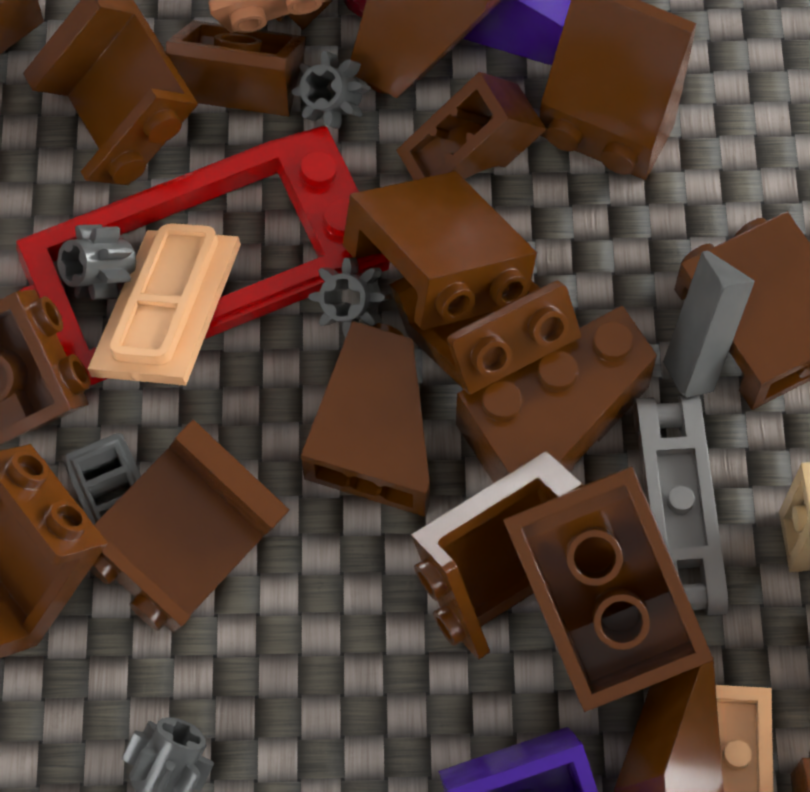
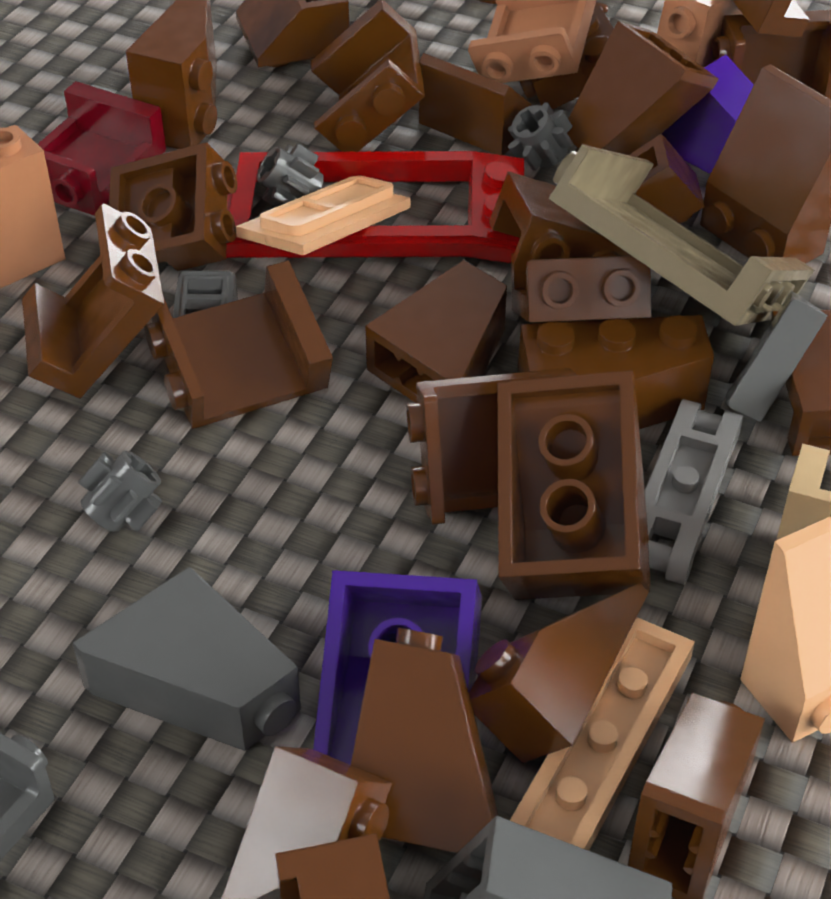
camera: 25 degrees right, 20 degrees down
dark grey gear [309,258,392,337] -> none
none -> dark tan panel [549,144,815,326]

